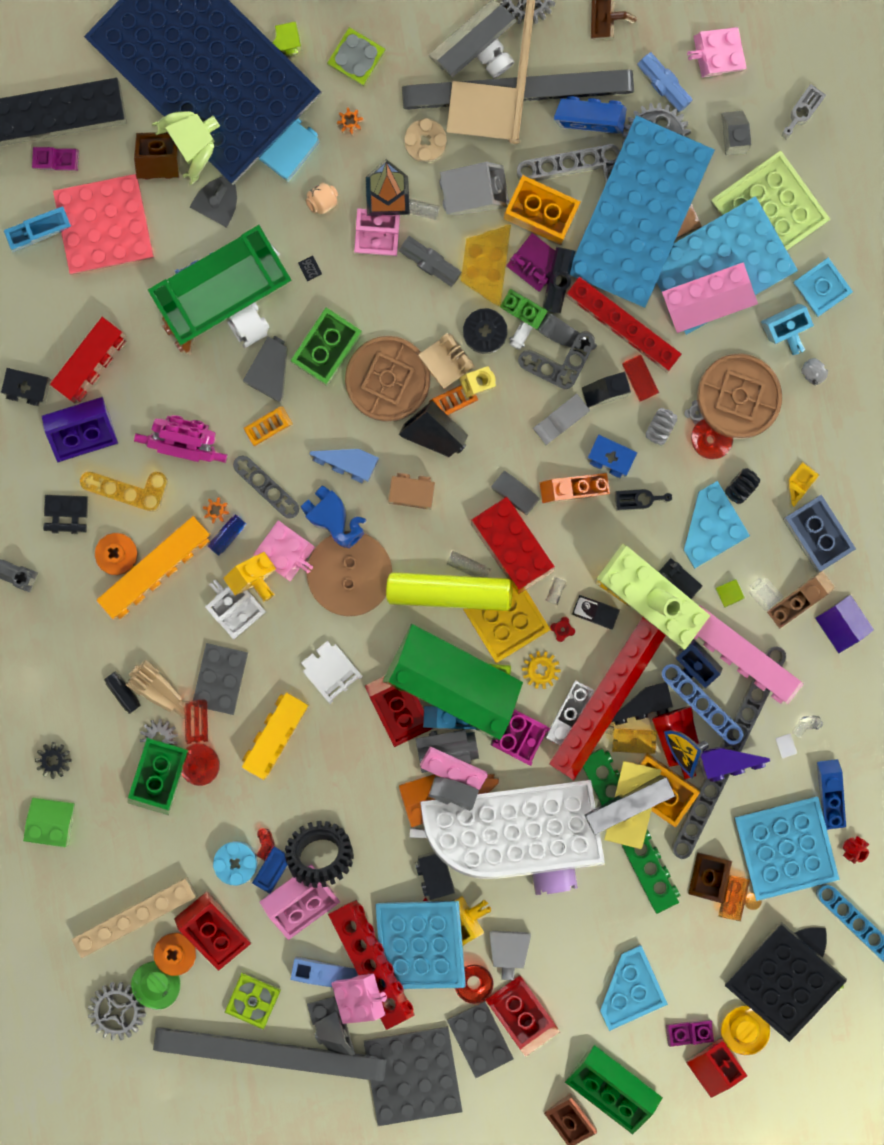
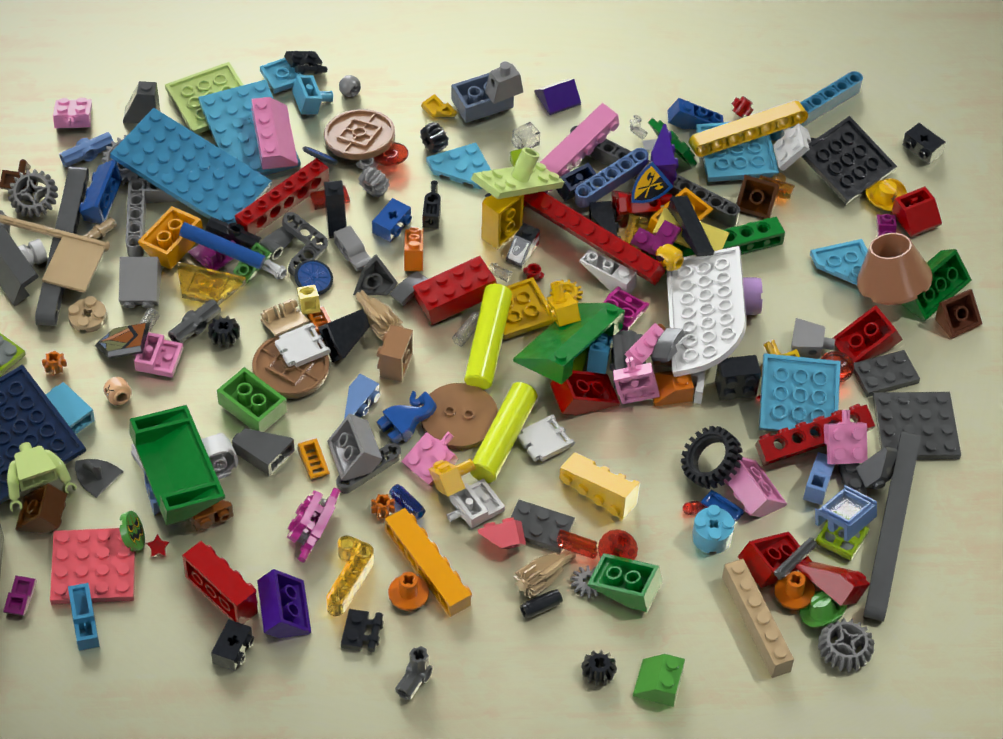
camera: 90 degrees left, 35 degrees down
black wheel [463,308,507,354] -> none
medium nougat slope [767,571,835,629] -> none
light grey piece [782,84,826,139] -> none
none -> light grey gear [8,169,58,218]
none -> tan pin [83,217,117,240]
none -> bright green tile [119,511,145,552]
none -> red piece [146,534,170,557]
none -> blue piece [179,222,266,270]
none -> black gear [208,315,240,347]
none -> white plate [275,323,331,367]
none -> black plate [284,51,328,75]
none -> blue wheel [294,260,333,295]
none -> black wheel [302,146,338,165]
none -> light grey slope [327,413,382,481]
none -> dark grey slope [353,254,398,295]
none -> tan piece [356,290,404,341]
none -> neon yellow cylinder [470,382,538,483]
none -> coral slope [477,518,526,550]
none -> light grey torso [485,61,523,104]
none -> yellow brick [545,281,581,327]
none -> bright pink plate [613,357,660,404]
none -> magenta plate [630,220,682,258]
none -> green plate [647,117,697,168]
none -> yellow head [655,244,684,271]
none -> yellow beam [688,101,808,157]
none -> white plate [773,123,811,171]
none -> dark grey axle [774,538,817,580]
none -> slope [795,562,870,606]
none -> medium blue window [815,485,877,542]
none -> nougat cone [857,233,933,305]
none -> black brick [902,123,946,164]

